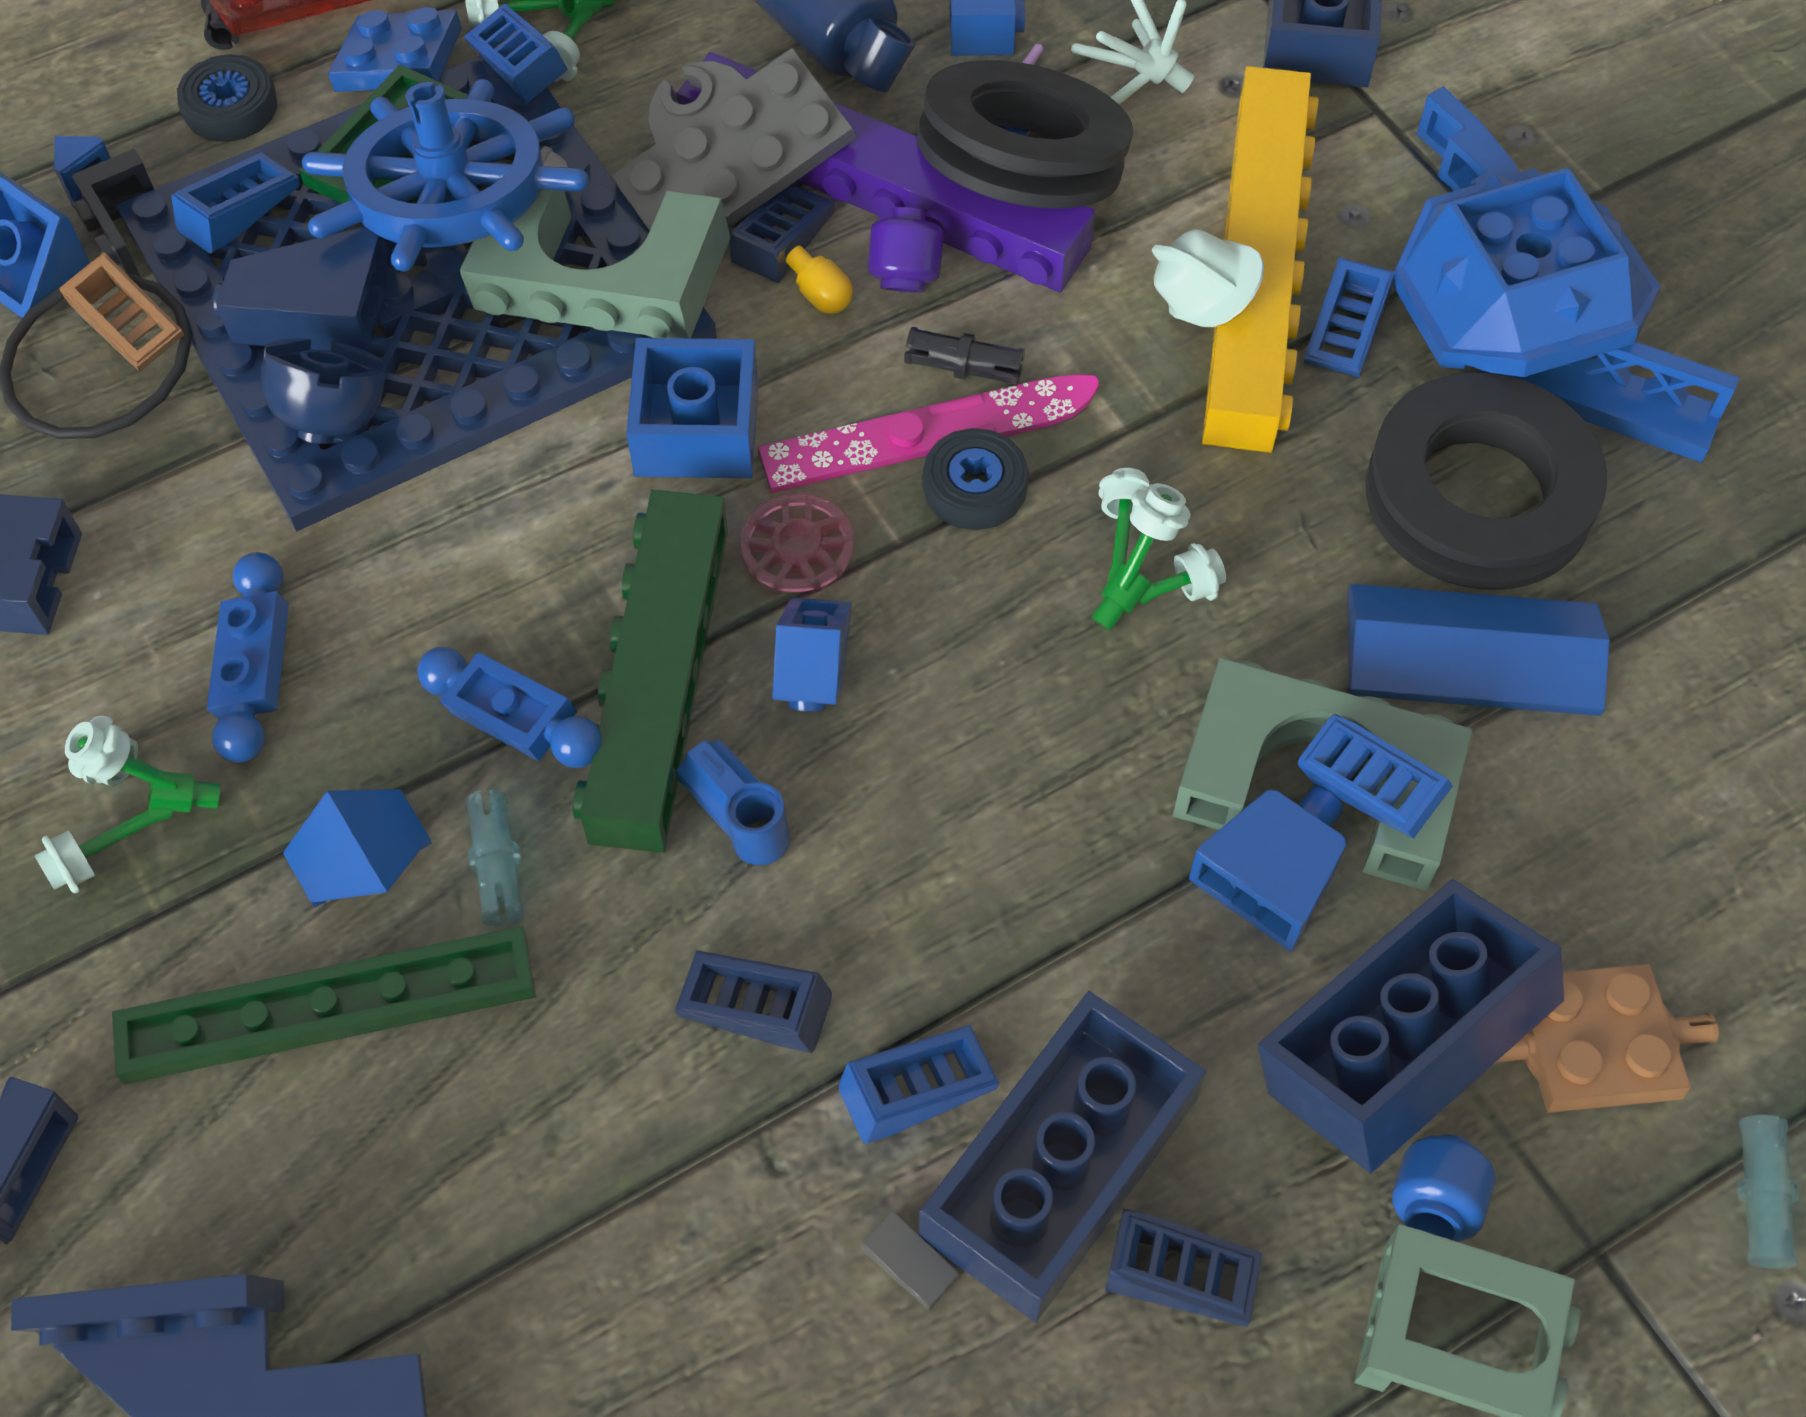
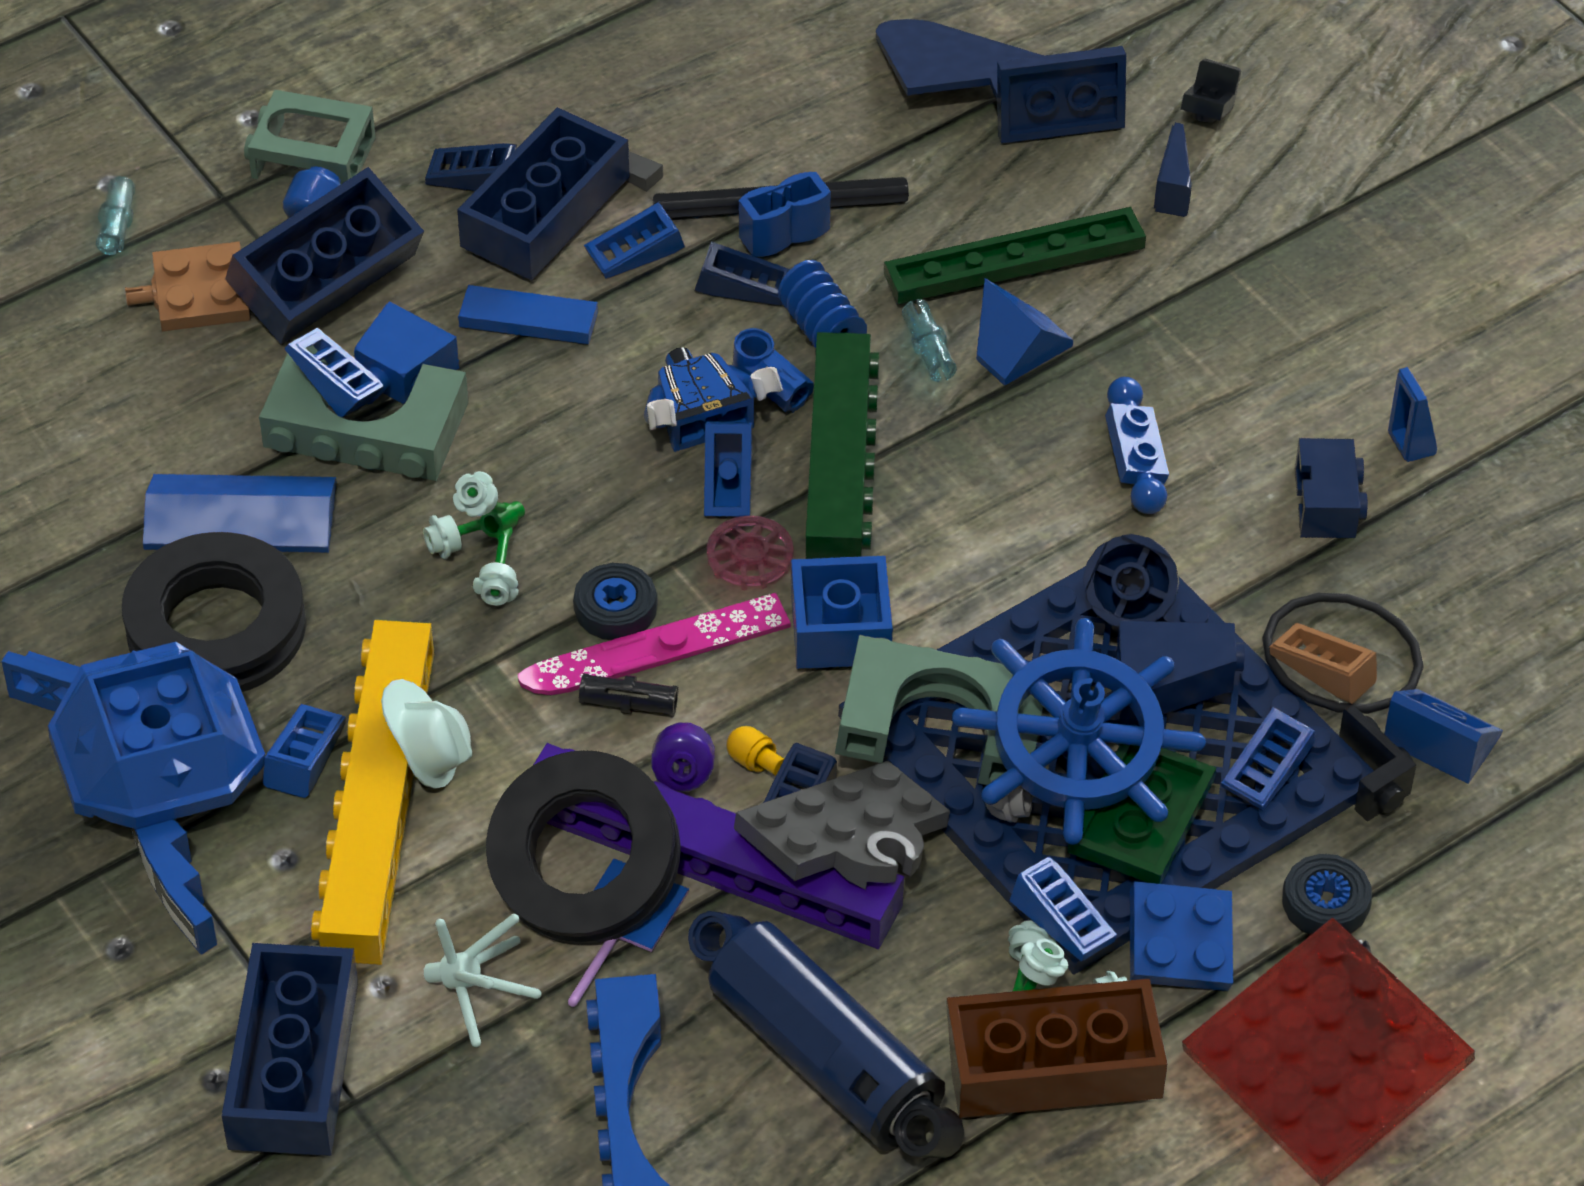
camera: 175 degrees right, 10 degrees down
plant [34,715,220,894] -> none
blue slope [54,136,111,208] -> none
blue plate [417,646,602,768] -> none
none -> blue tile [458,285,598,344]
none -> blue torso [644,347,783,452]
none -> black axle [652,177,909,219]
none -> blue brick [739,172,831,257]
none -> blue piece [778,260,867,349]

